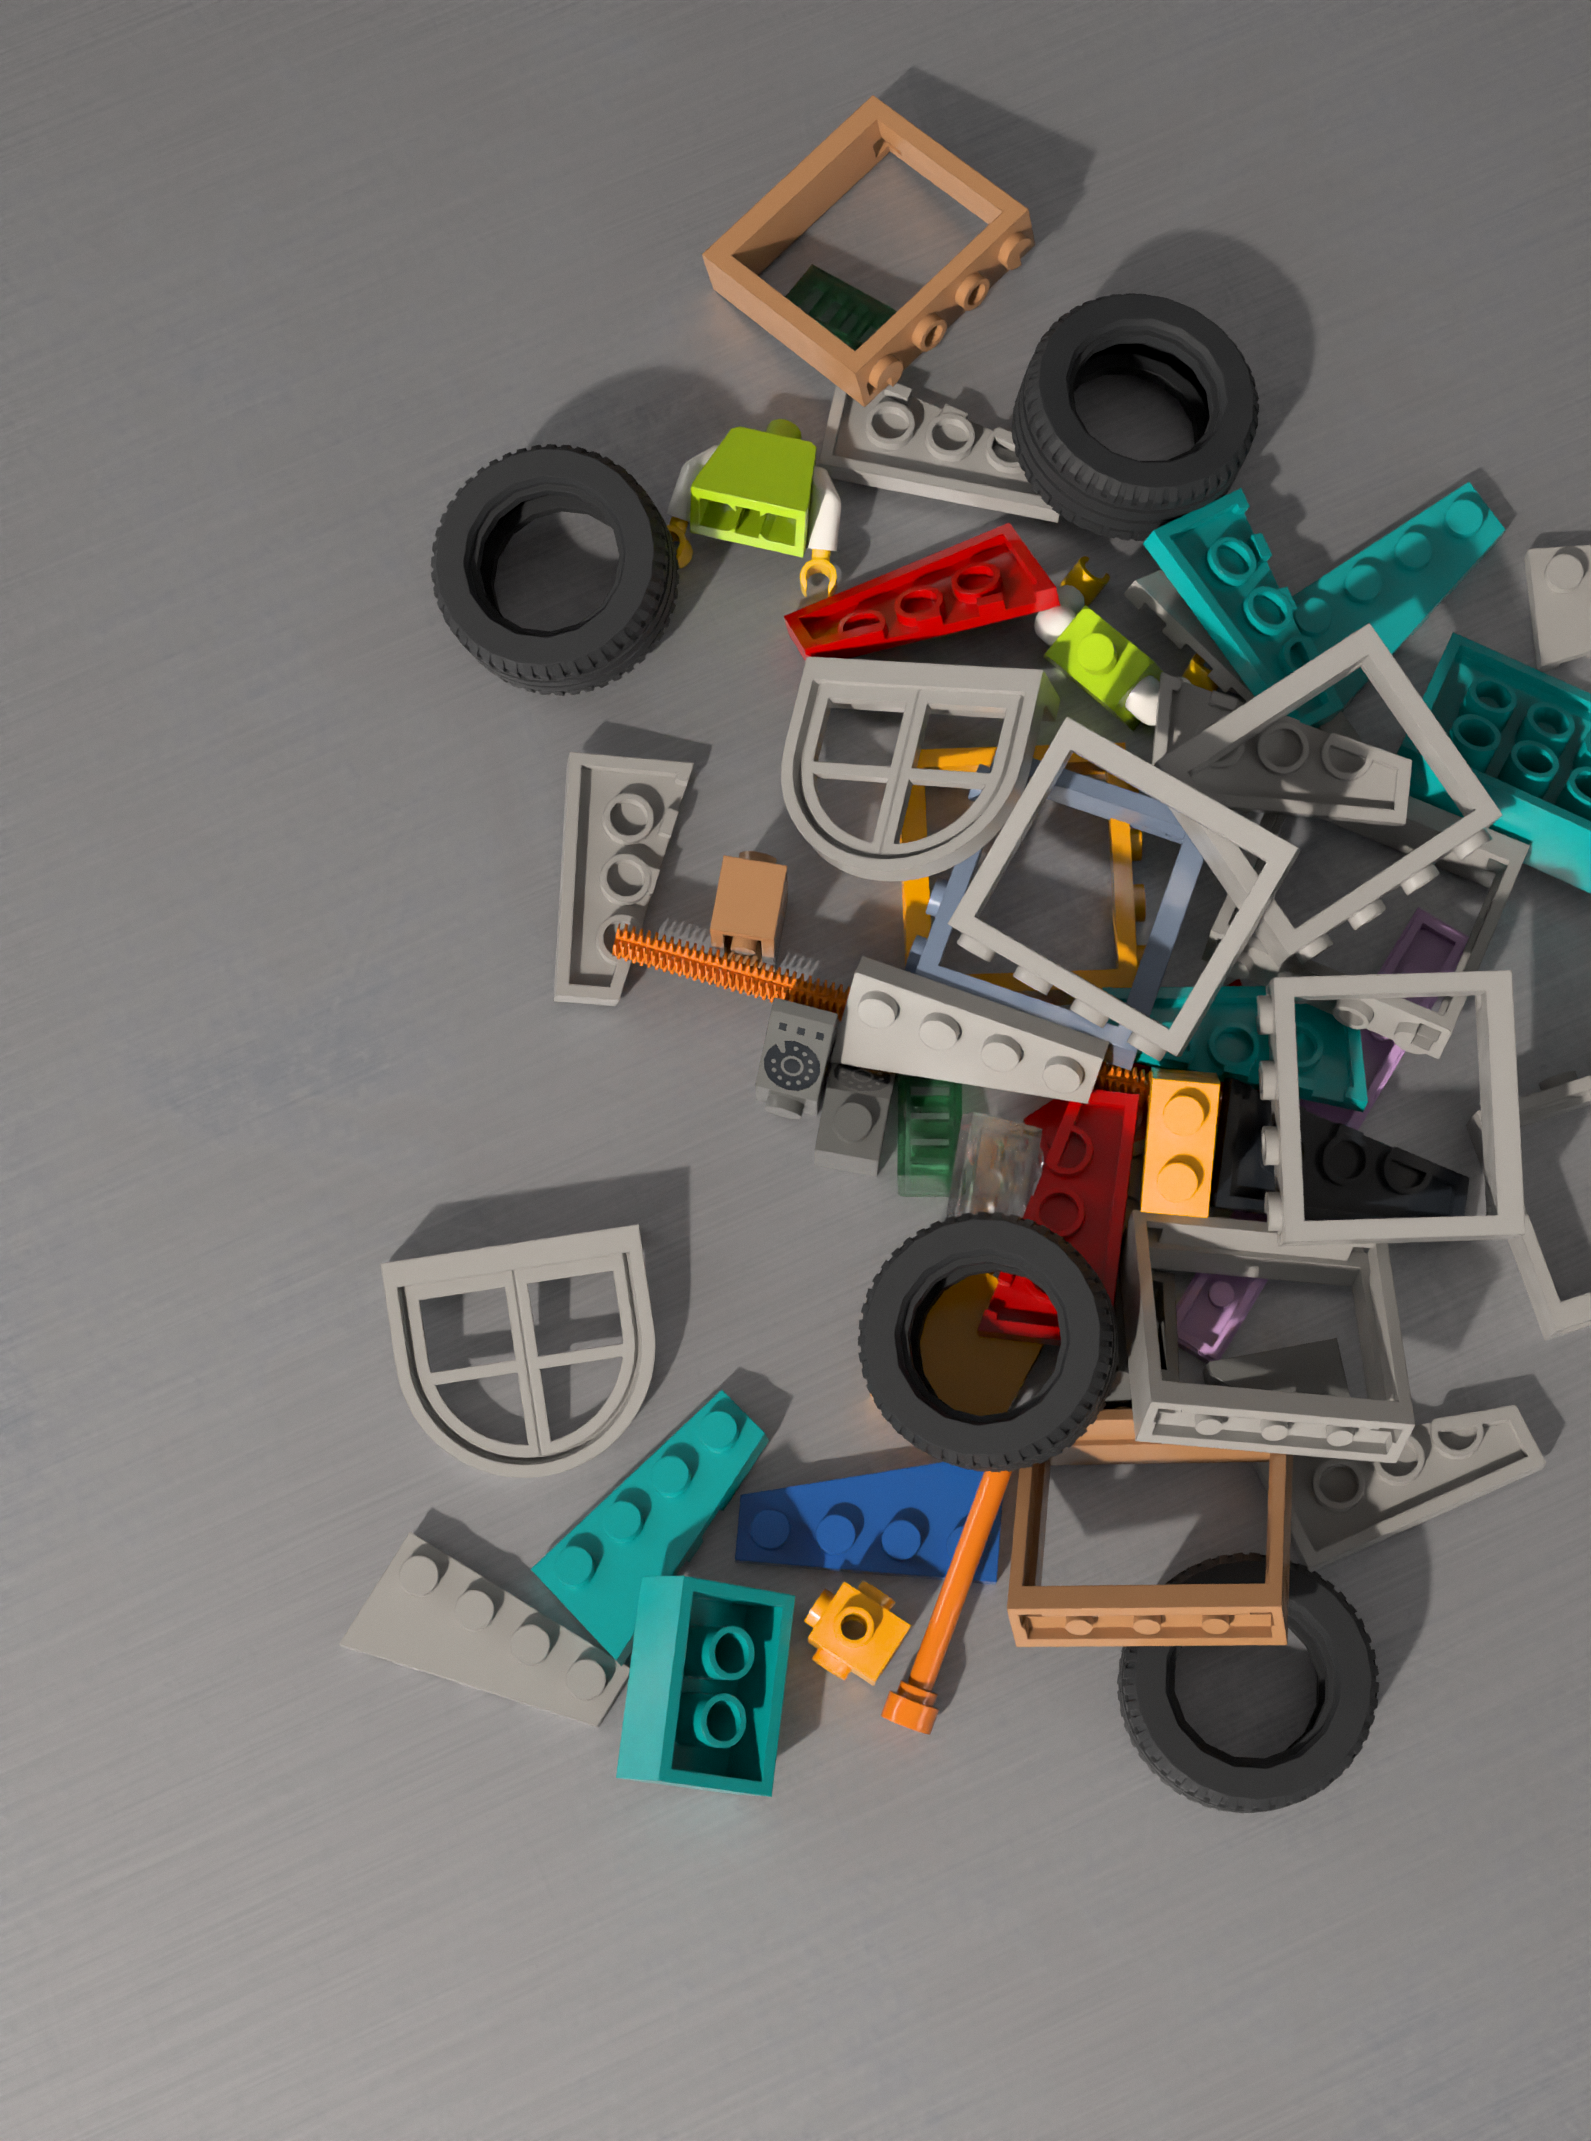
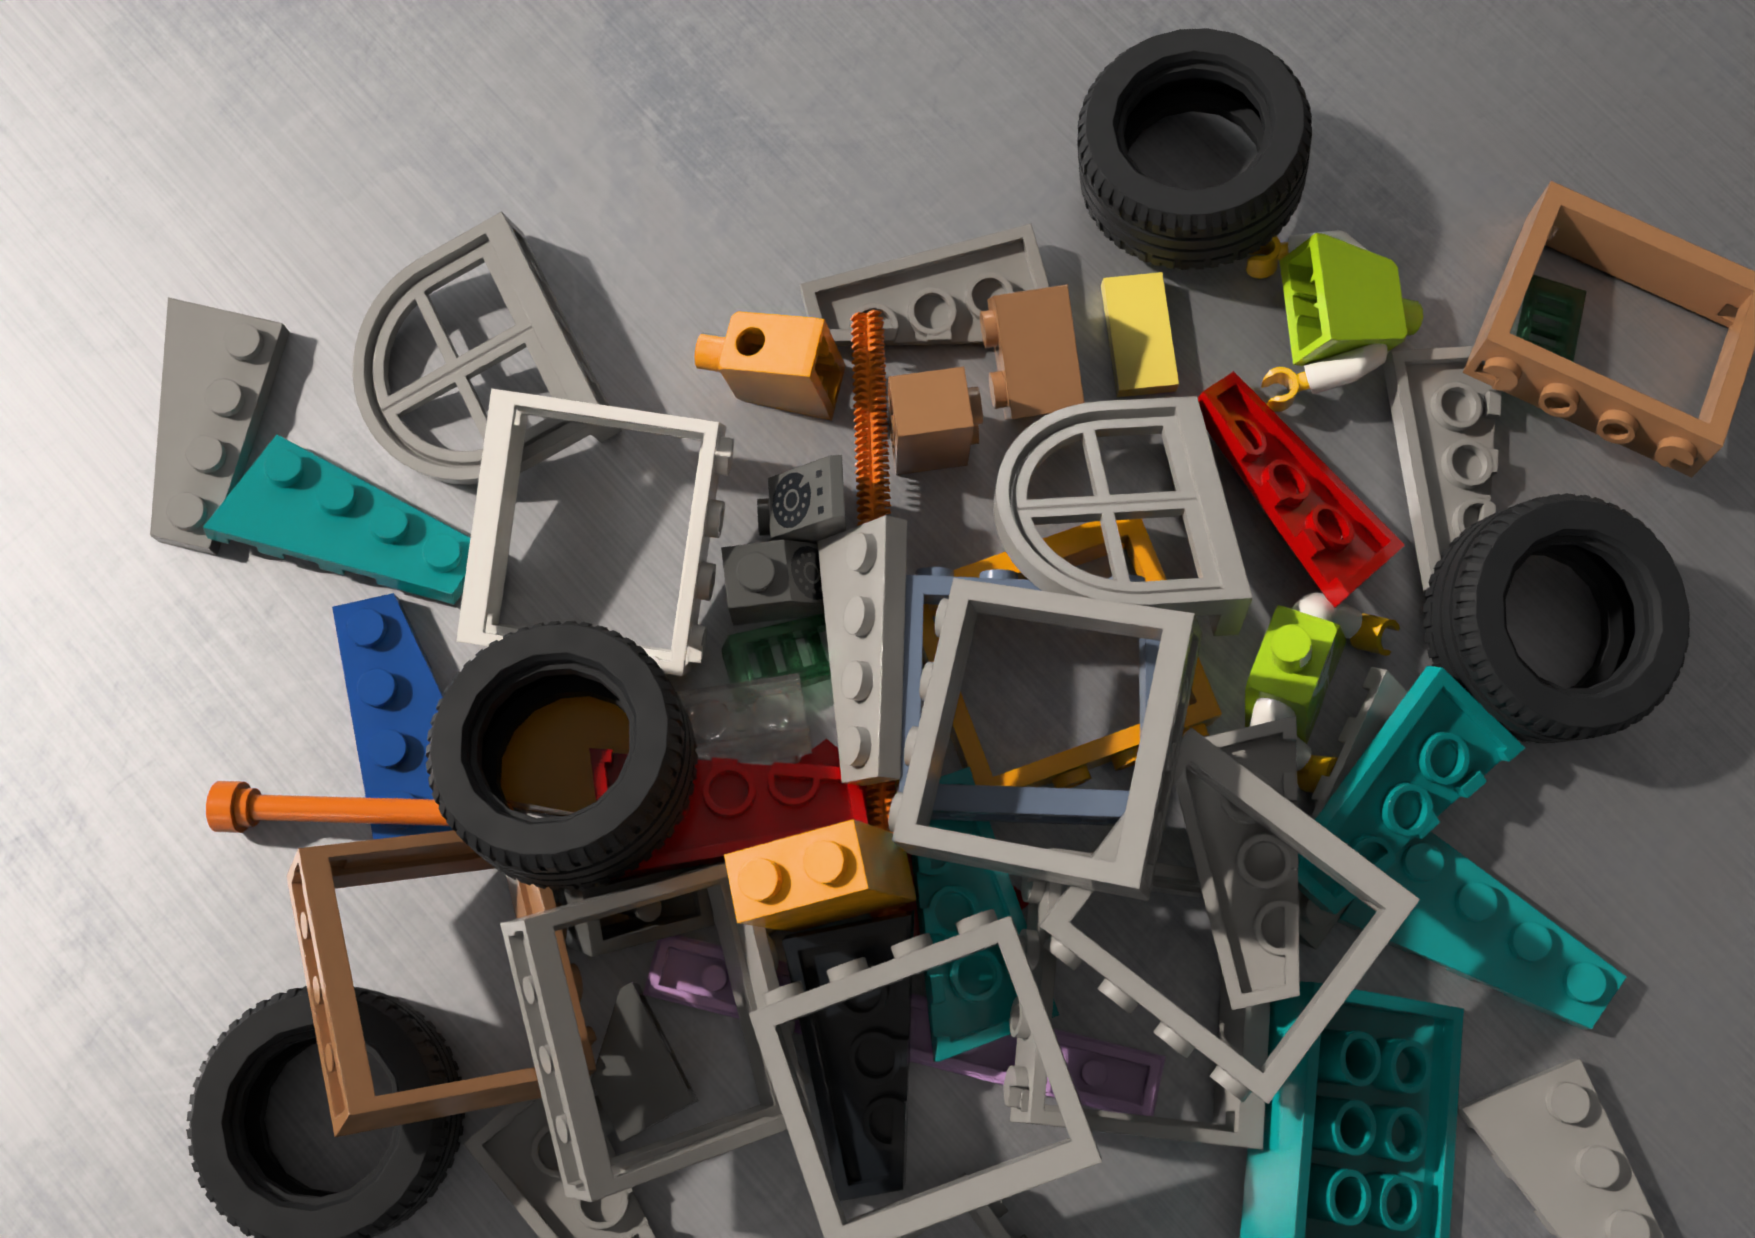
camera: 70 degrees right, 0 degrees up
teal brick [616,1576,796,1797] -> none
light orange brick [804,1580,911,1686] -> none
none -> white window [456,388,734,676]
none -> light orange torso [694,311,846,421]
none -> medium nougat brick [980,284,1084,419]
none -> light yellow tile [1101,272,1179,397]

